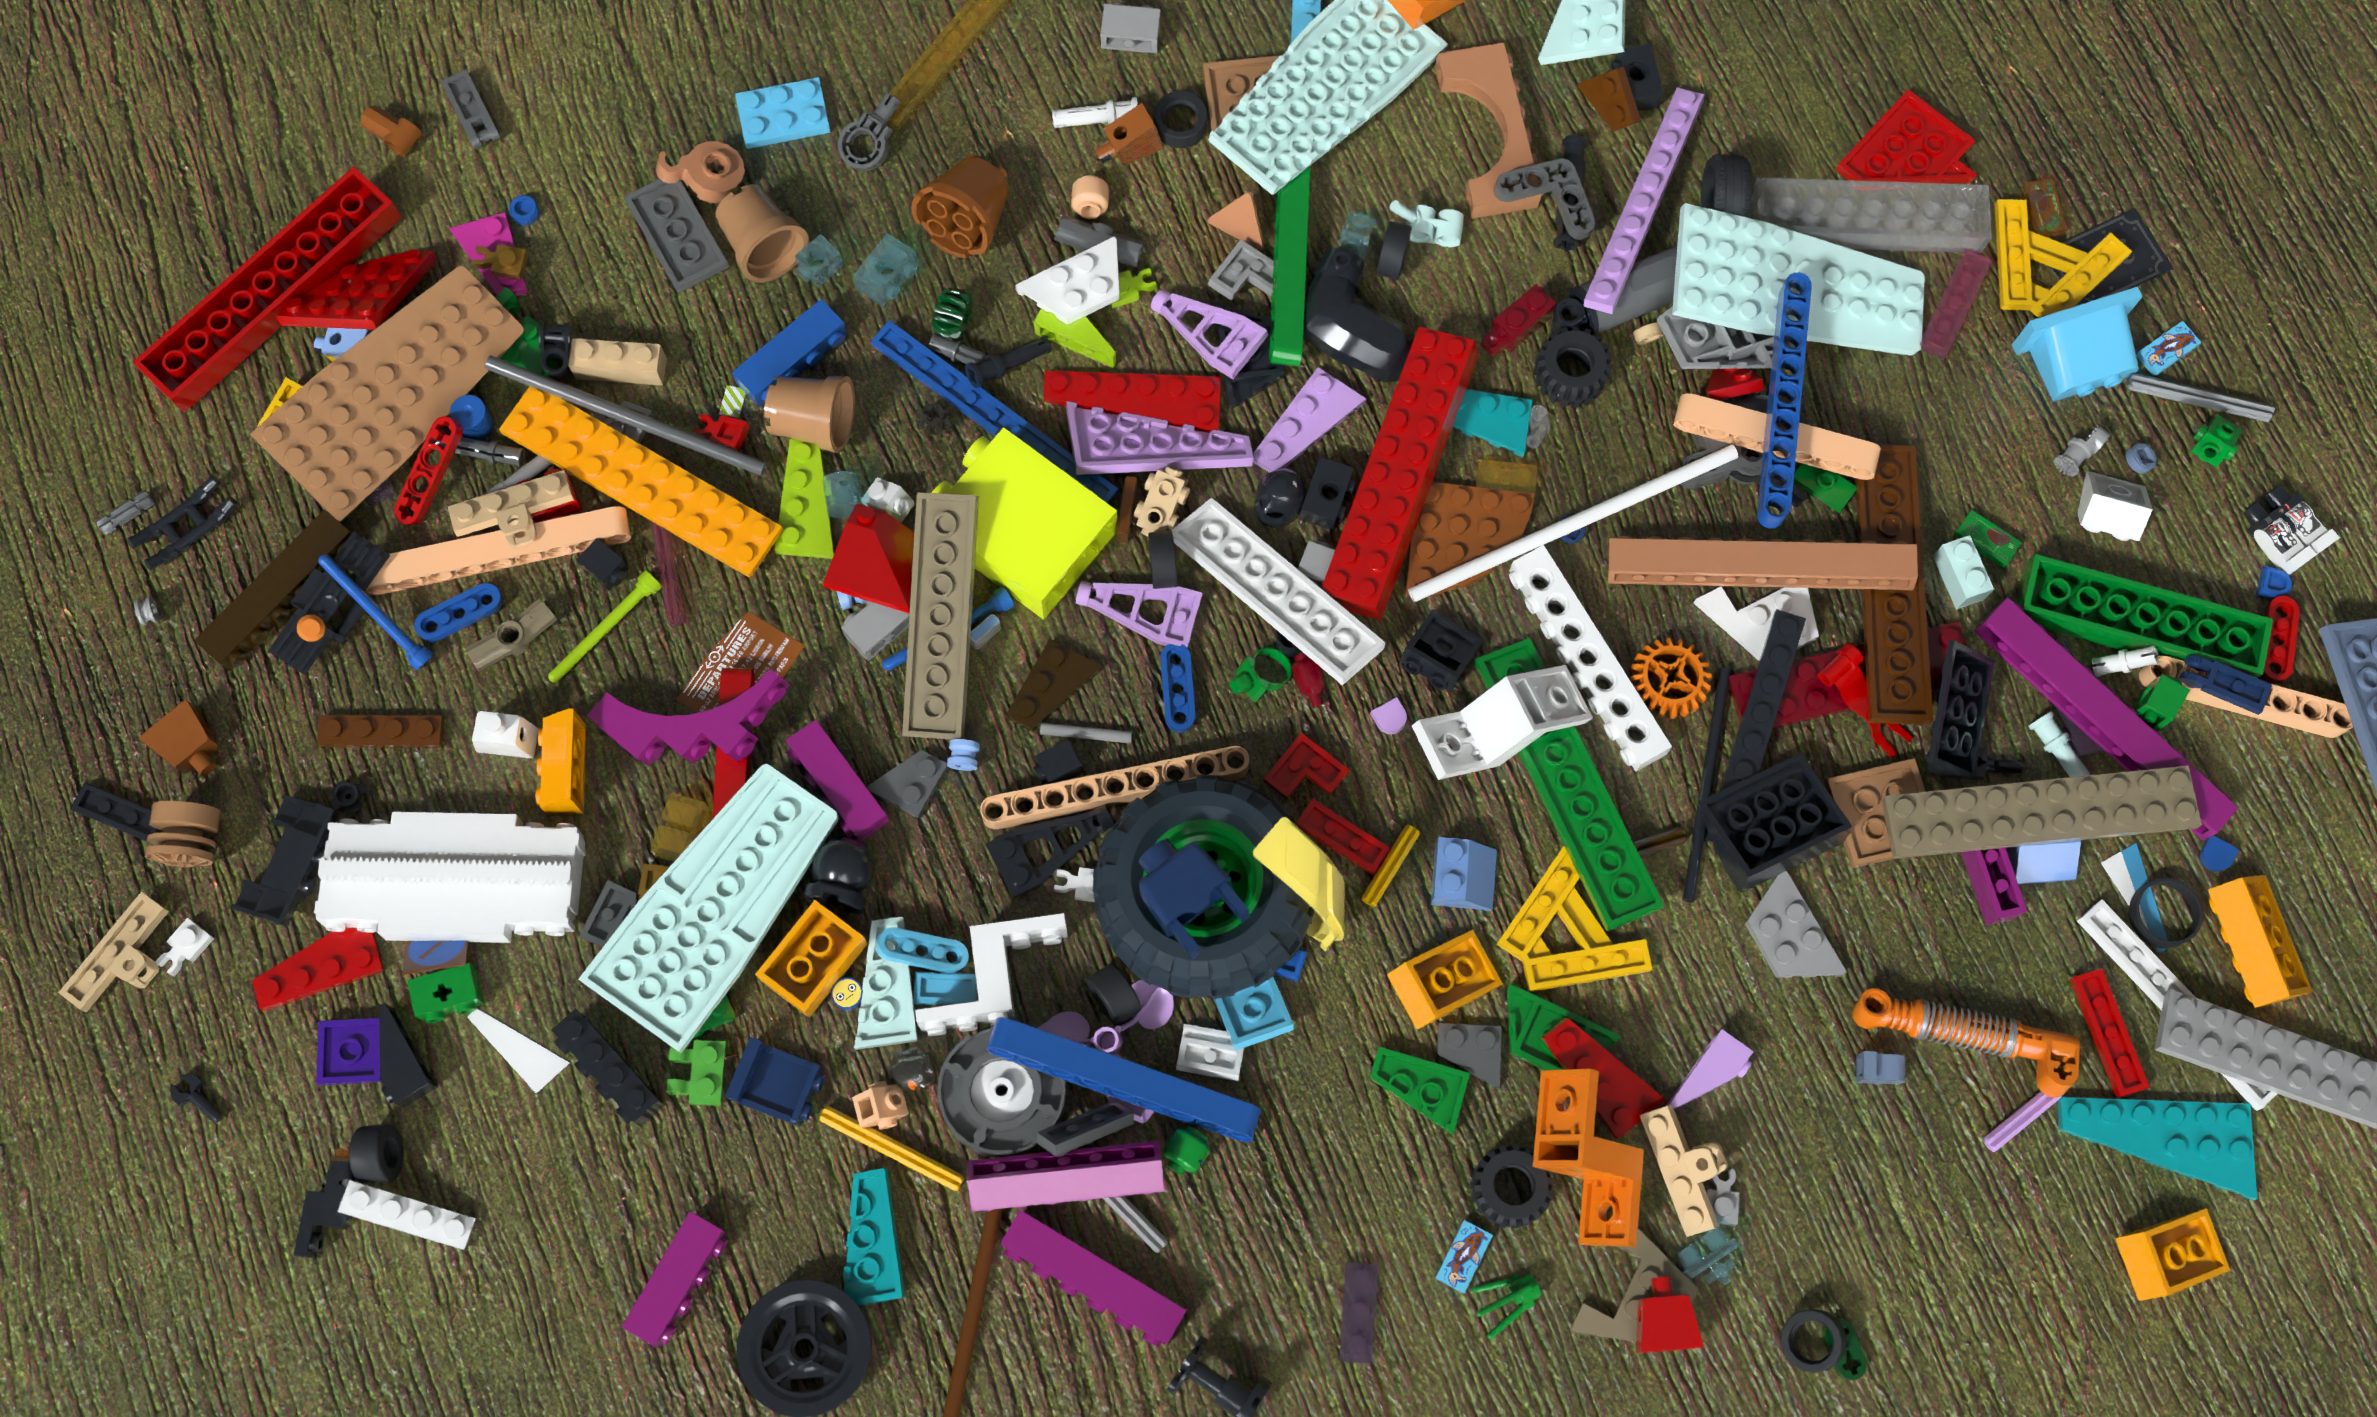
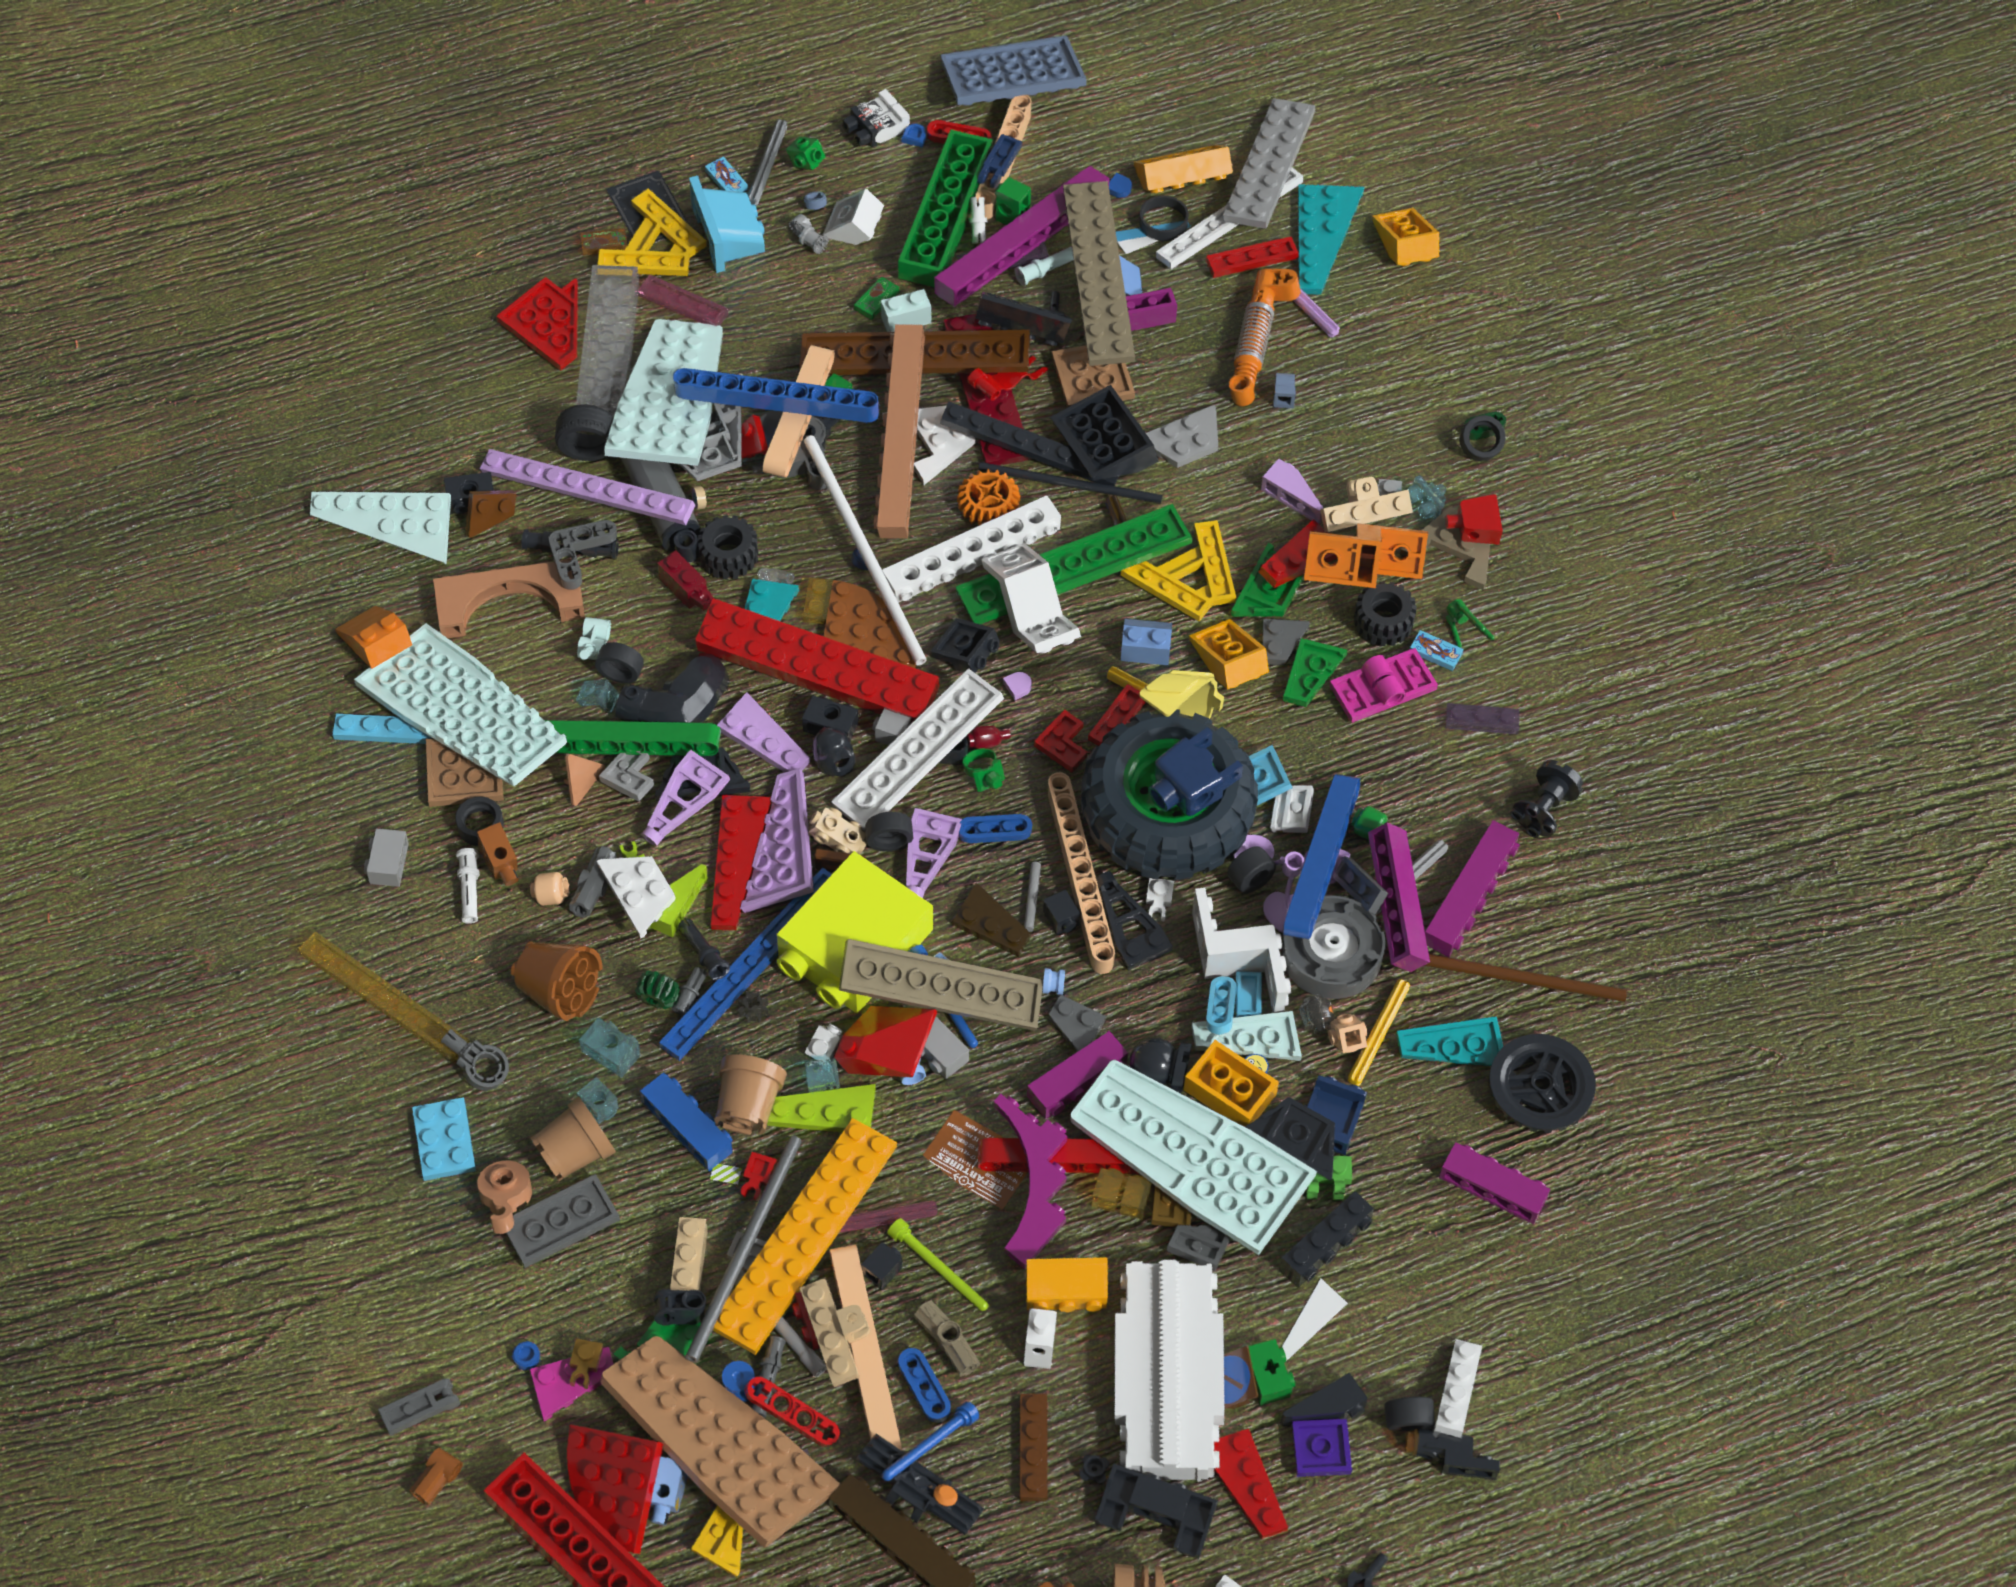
camera: 90 degrees left, 15 degrees down
none -> black wing [1245,1097,1335,1181]
none -> dark pink plate [1329,648,1438,723]

